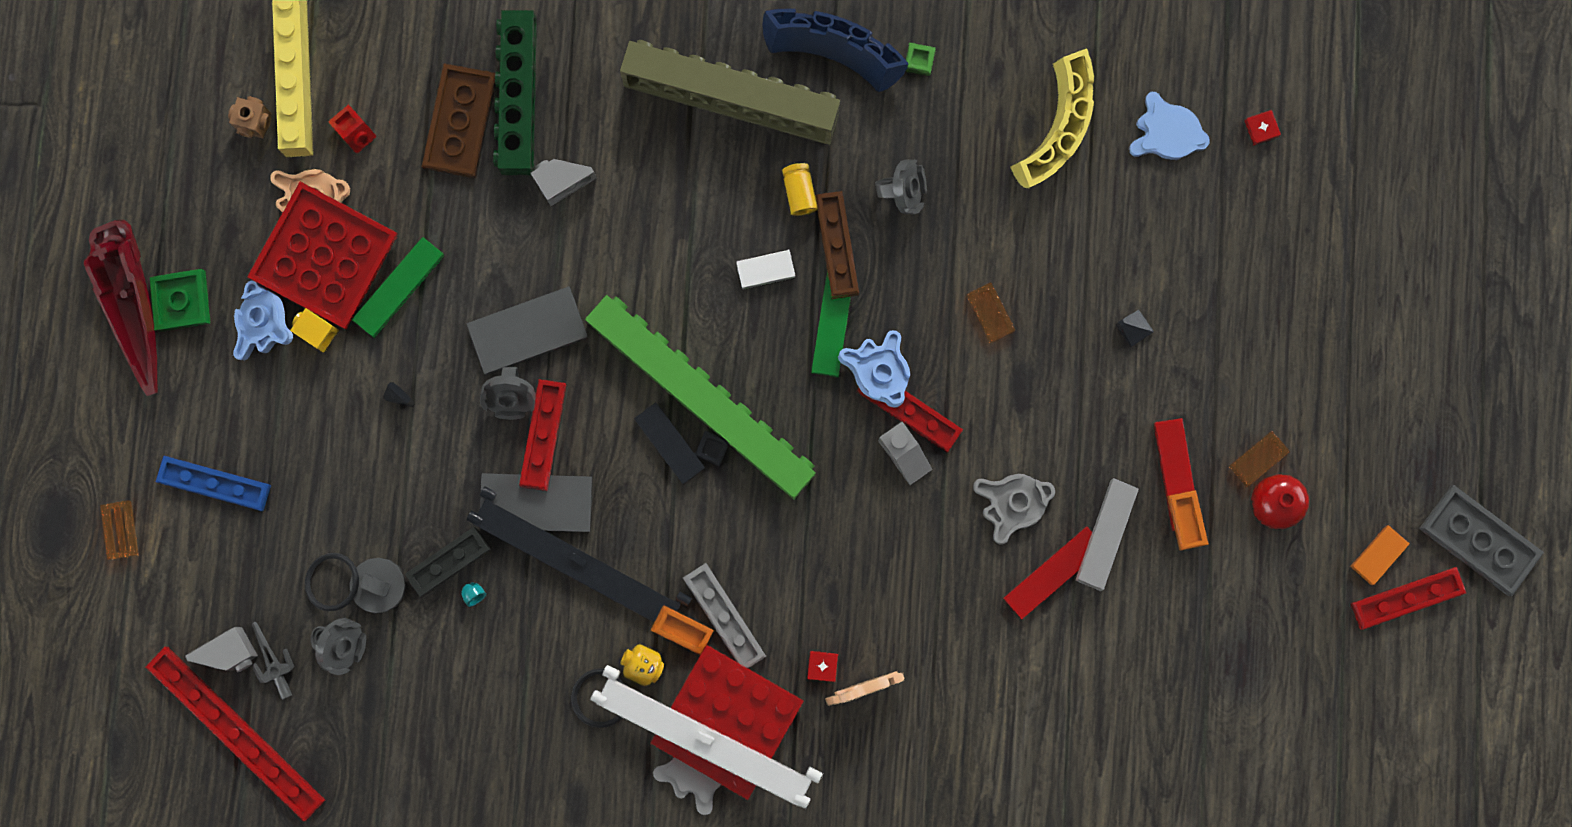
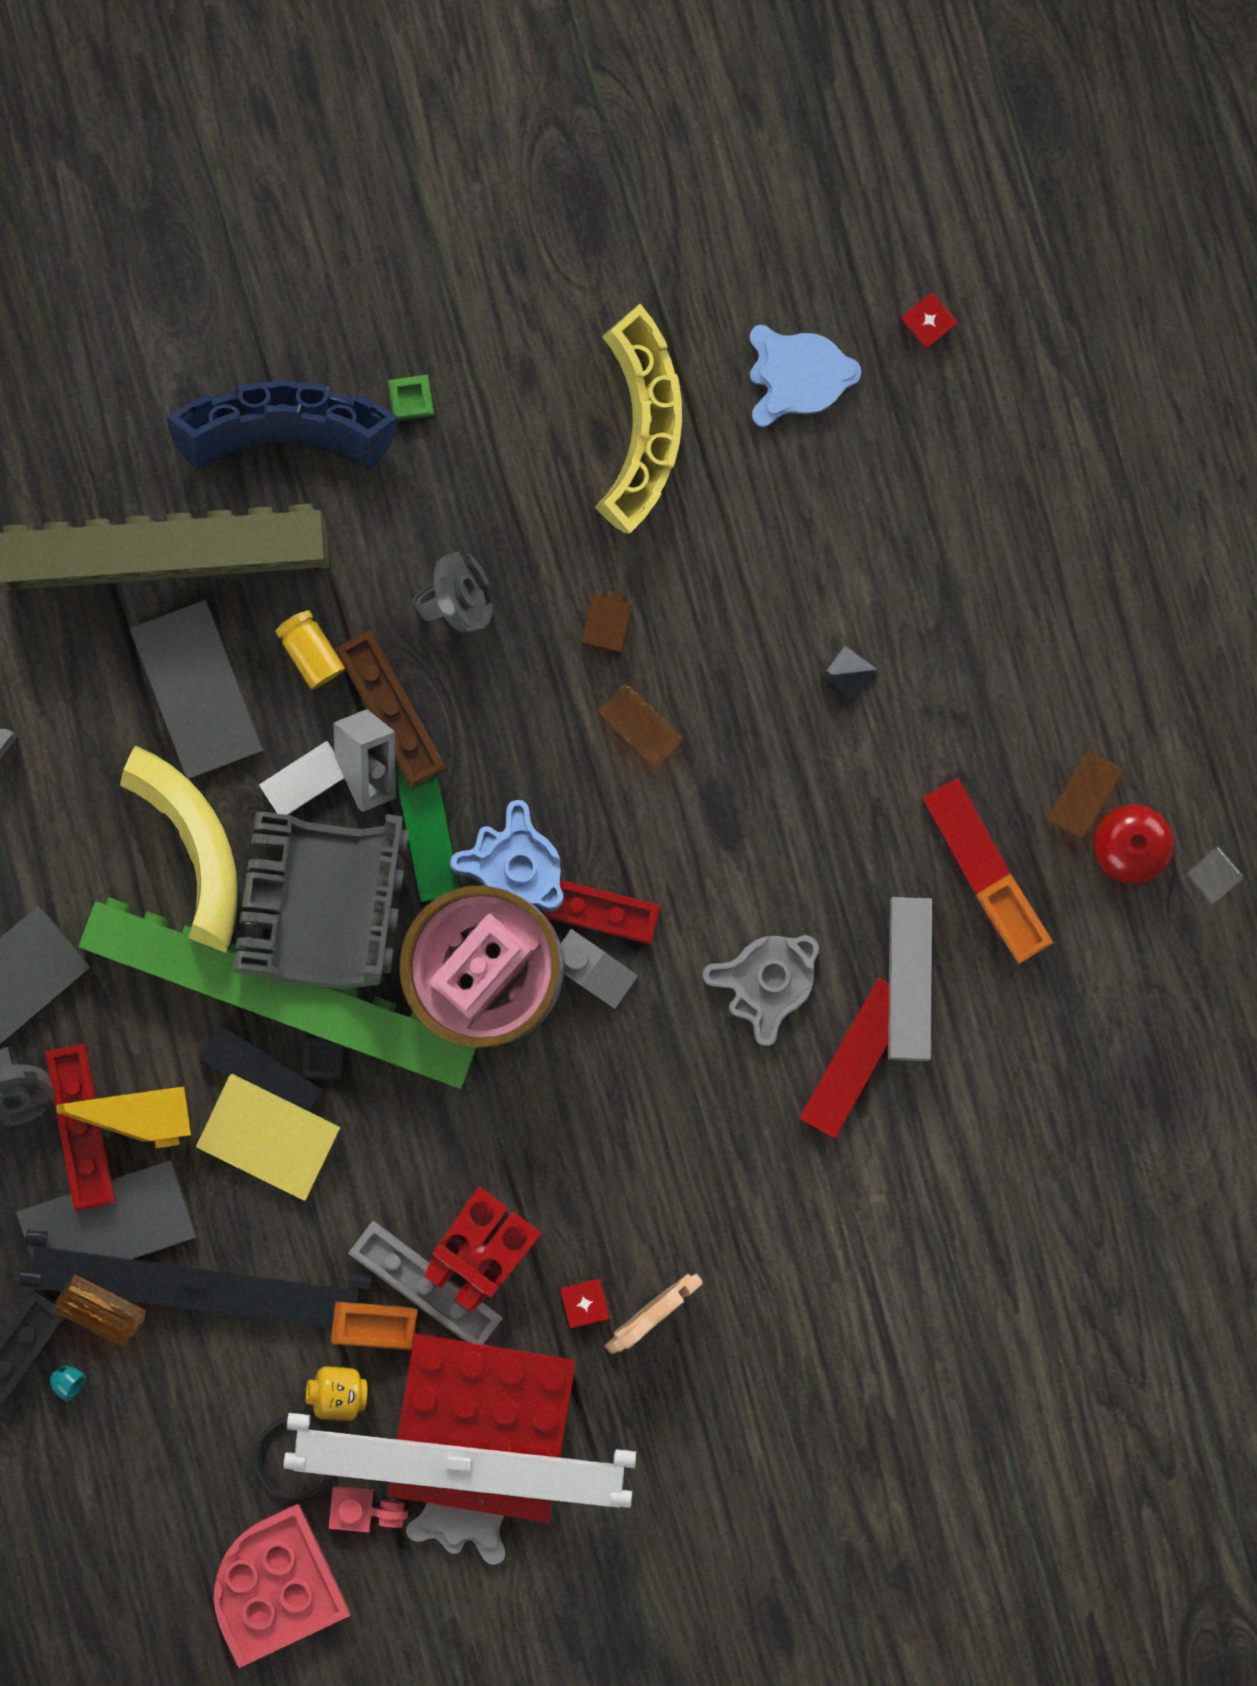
camera: 20 degrees left, 5 degrees up
none -> clear orange tile [53,1274,146,1347]
none -> yellow slope [56,1087,191,1148]
none -> light yellow brick [120,745,238,953]
none -> dark grey tile [130,600,264,780]
none -> light yellow tile [196,1074,341,1201]
none -> coral plate [214,1502,351,1668]
none -> dark grey hinge [233,812,409,989]
none -> coral plate [329,1486,408,1532]
none -> light grey slope [333,709,396,812]
none -> bright pink piece [400,886,564,1047]
none -> red hips [424,1187,542,1312]
none -> reddish brown brick [581,590,633,655]
none -> clear tile [1185,847,1244,904]

